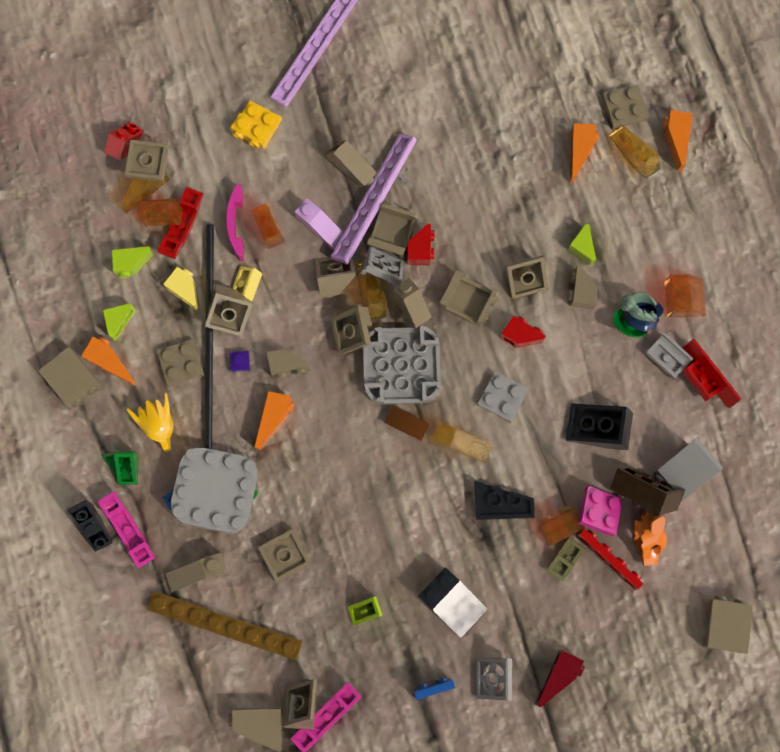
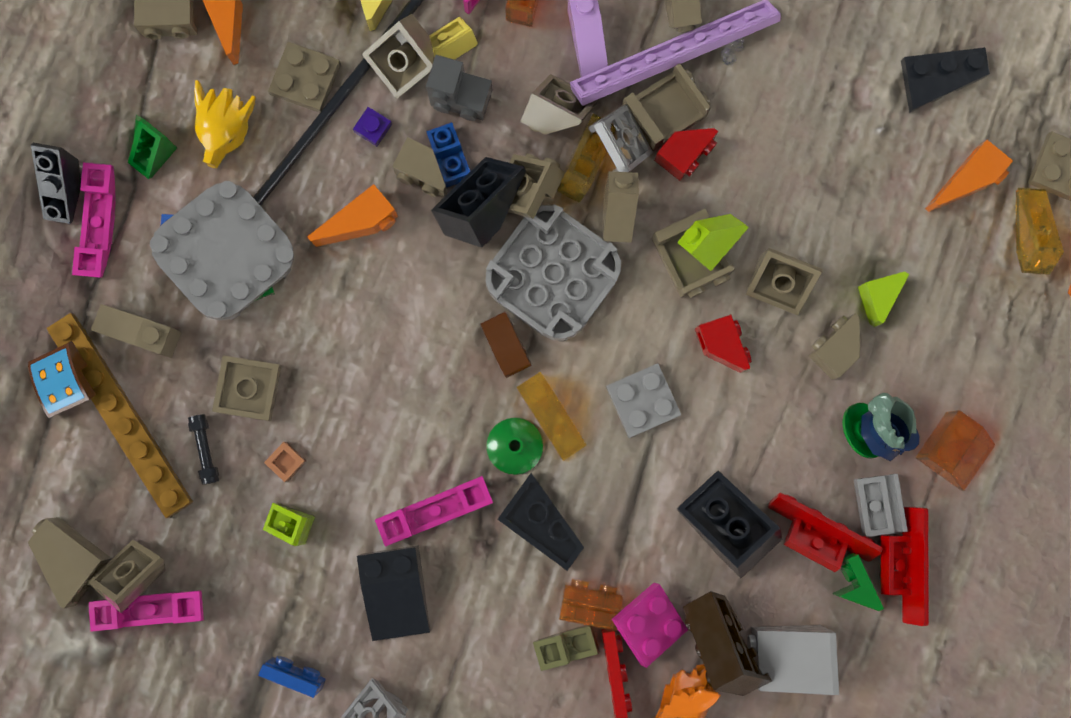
camera: 35 degrees right, 5 degrees up
none -> slope [28,341,96,418]
none -> black bar [188,414,219,485]
none -> nougat tile [264,442,306,482]
none -> dark pink slope [375,476,493,547]
none -> dark grey brick [426,55,492,121]
none -> blue slope [426,122,470,188]
none -> black slope [431,157,526,248]
none -> green dish [486,418,543,475]
none -> lime slope [677,214,749,271]
none -> red bracket [768,493,883,572]
none -> green slope [833,553,884,611]
none -> black wing [901,47,990,113]

